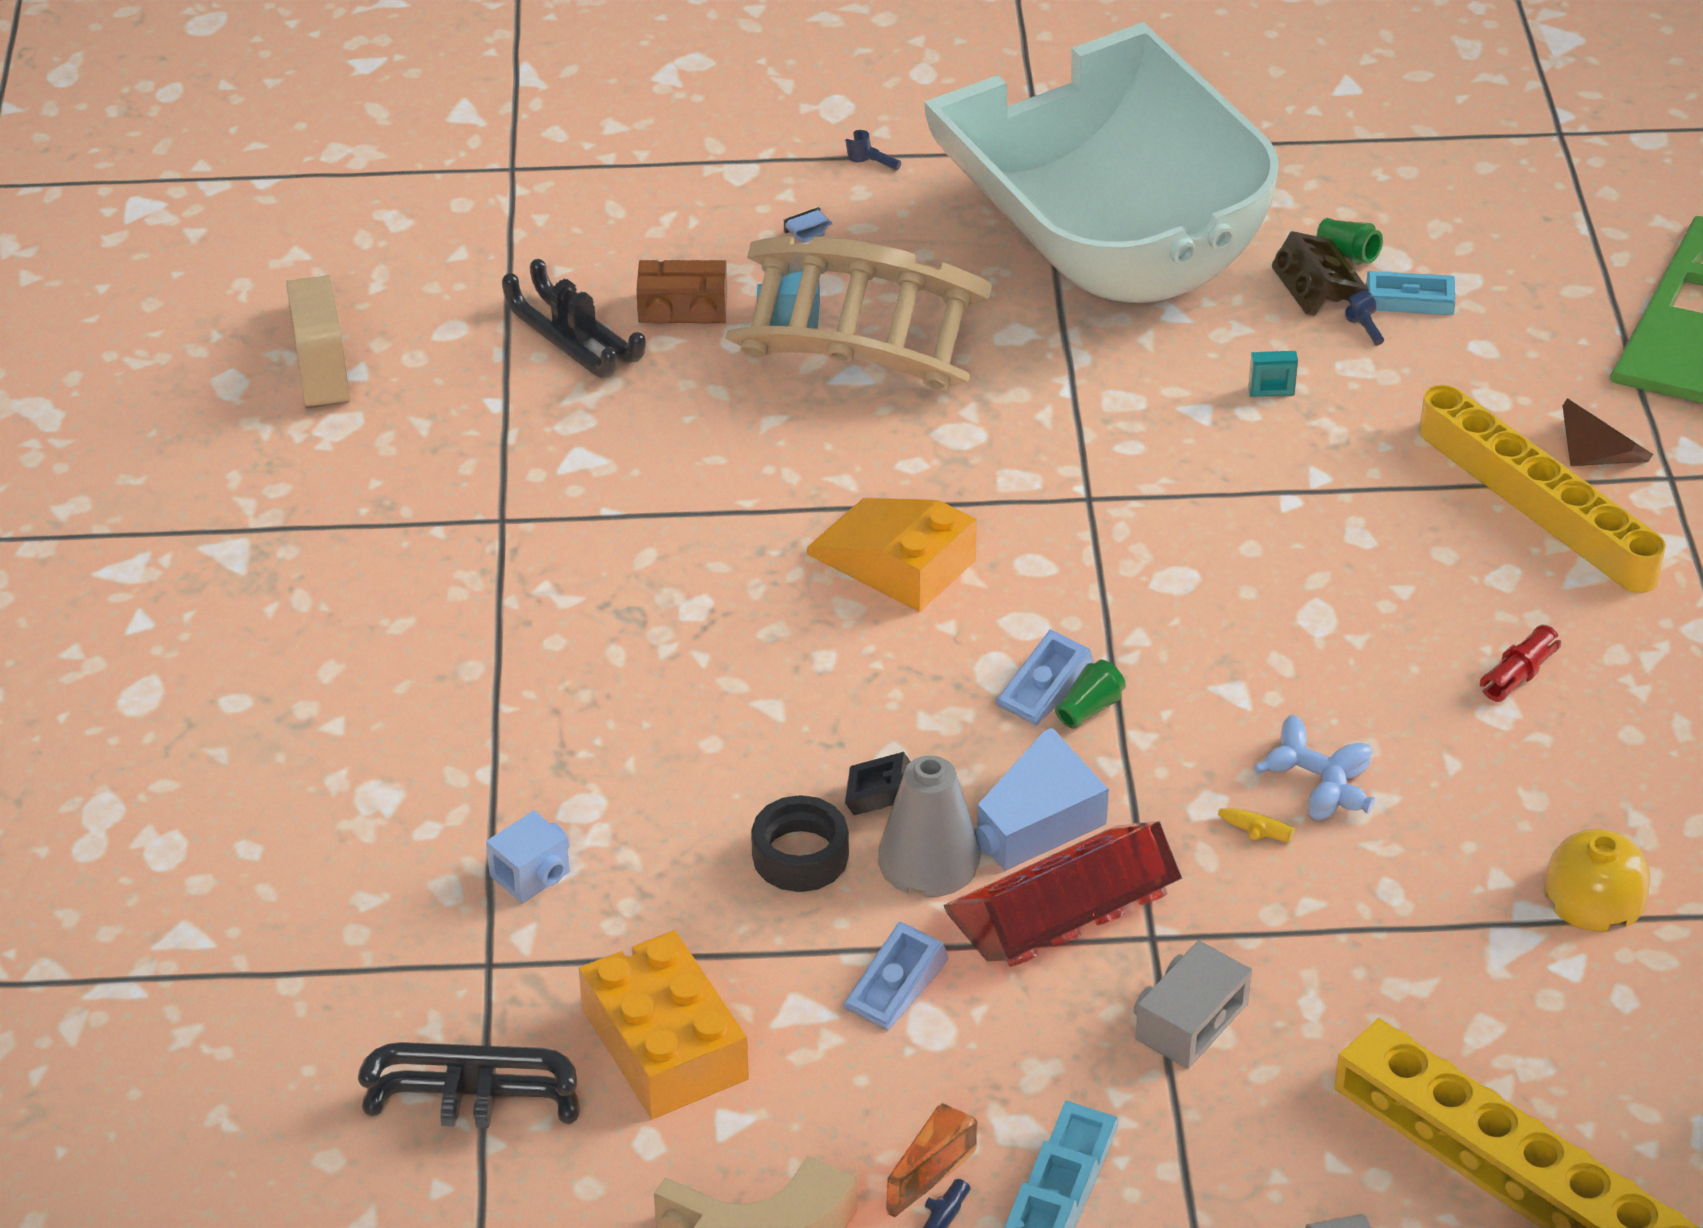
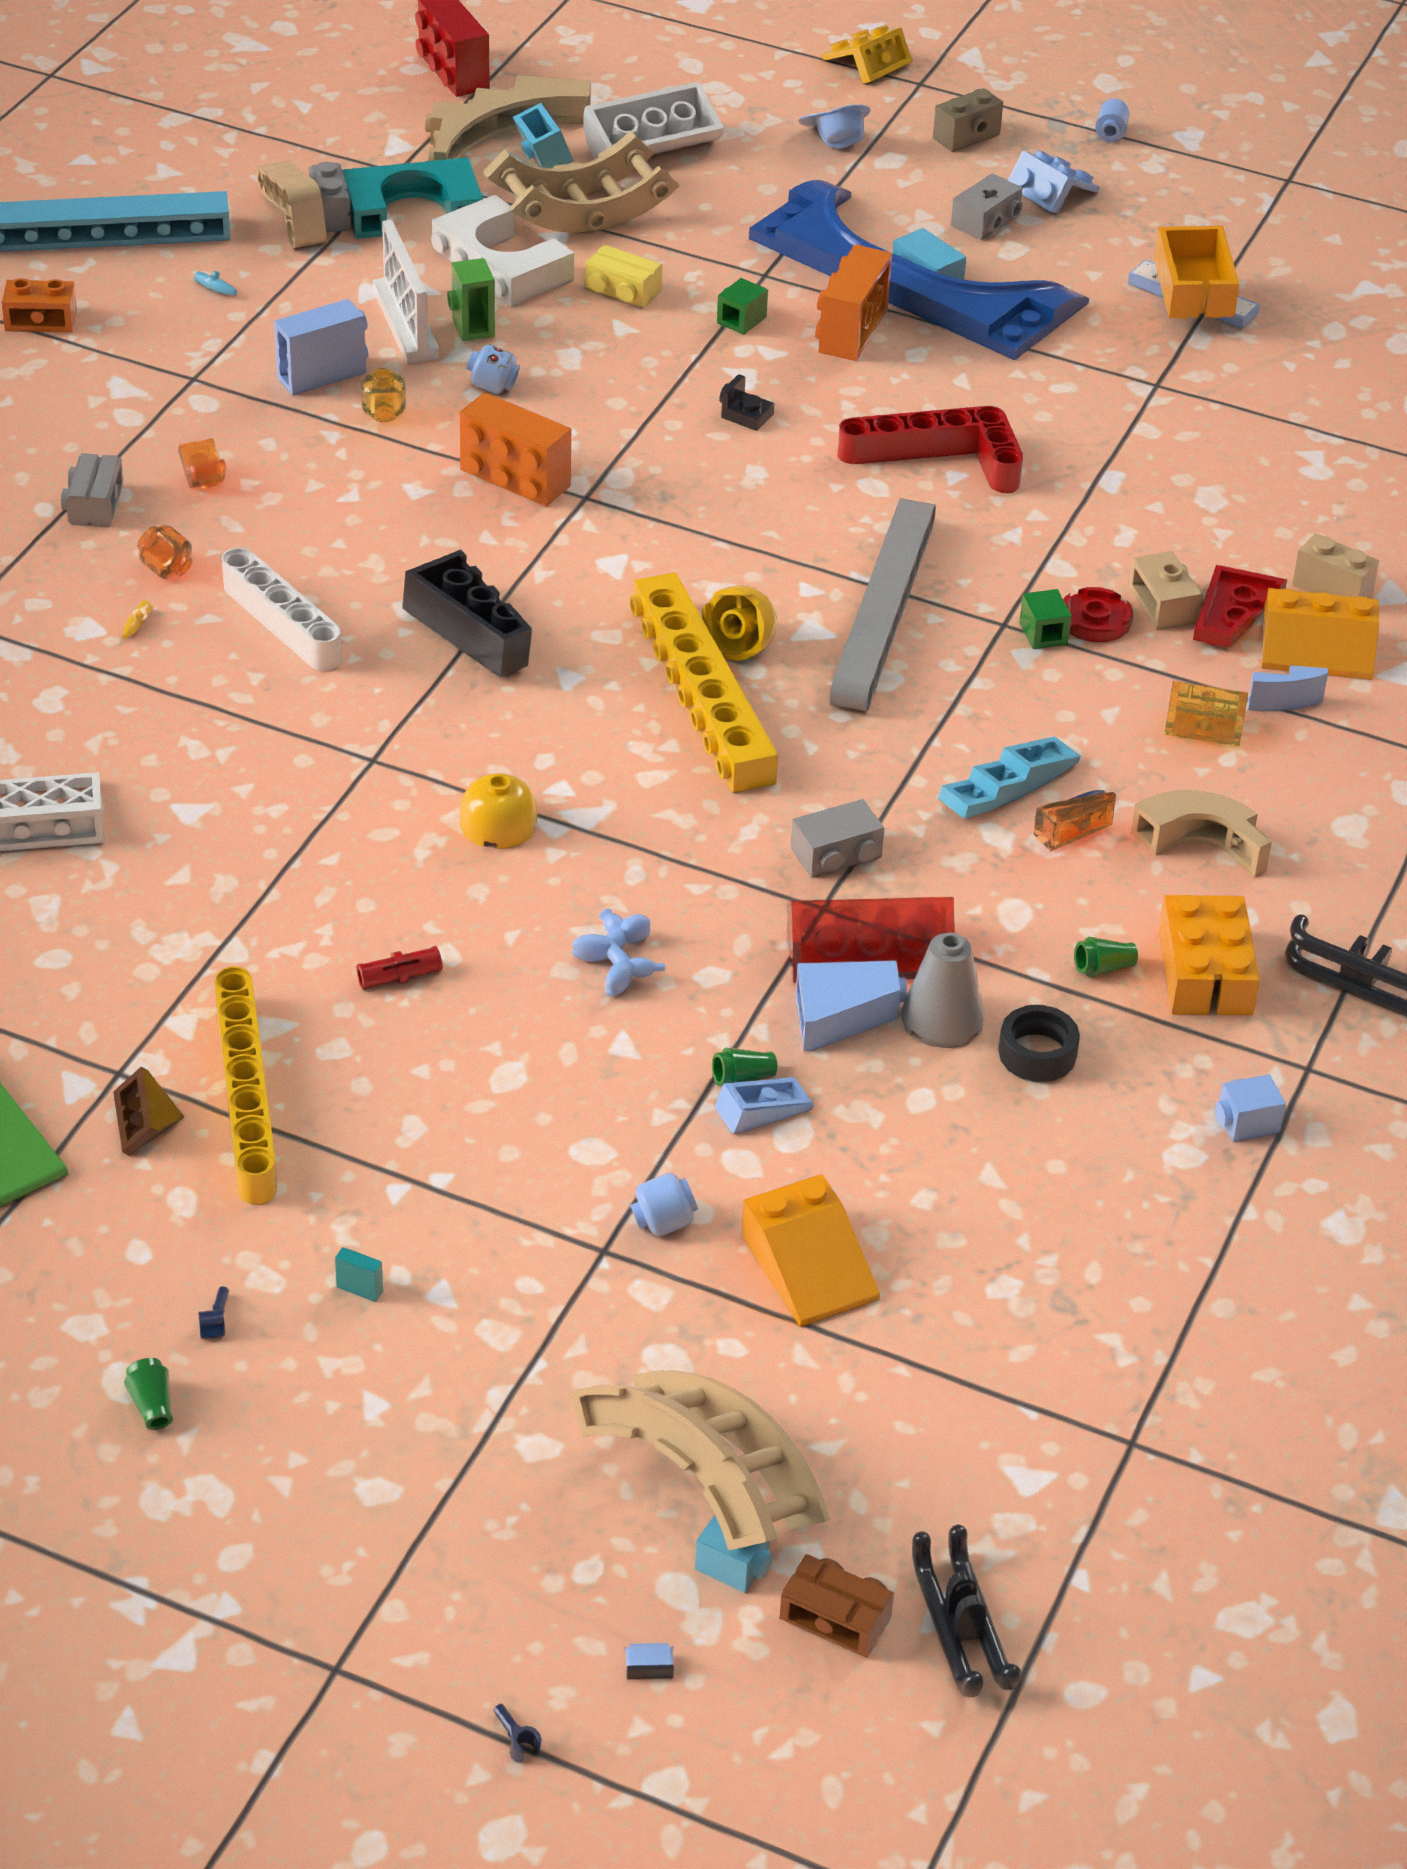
camera: 155 degrees left, 0 degrees up
tan beam [286,275,350,408] -> none
light blue slope [843,921,948,1031] -> none
black bracket [845,752,911,815] -> none
light aqua cylinder [924,22,1279,303] -> none
yellow helmet [1218,808,1295,843] -> none
dark brown bracket [1272,231,1369,316] -> none
medium azure tile [1366,271,1455,315] -> none
none -> light blue head [630,1173,699,1237]
none -> green cone [1074,936,1138,977]

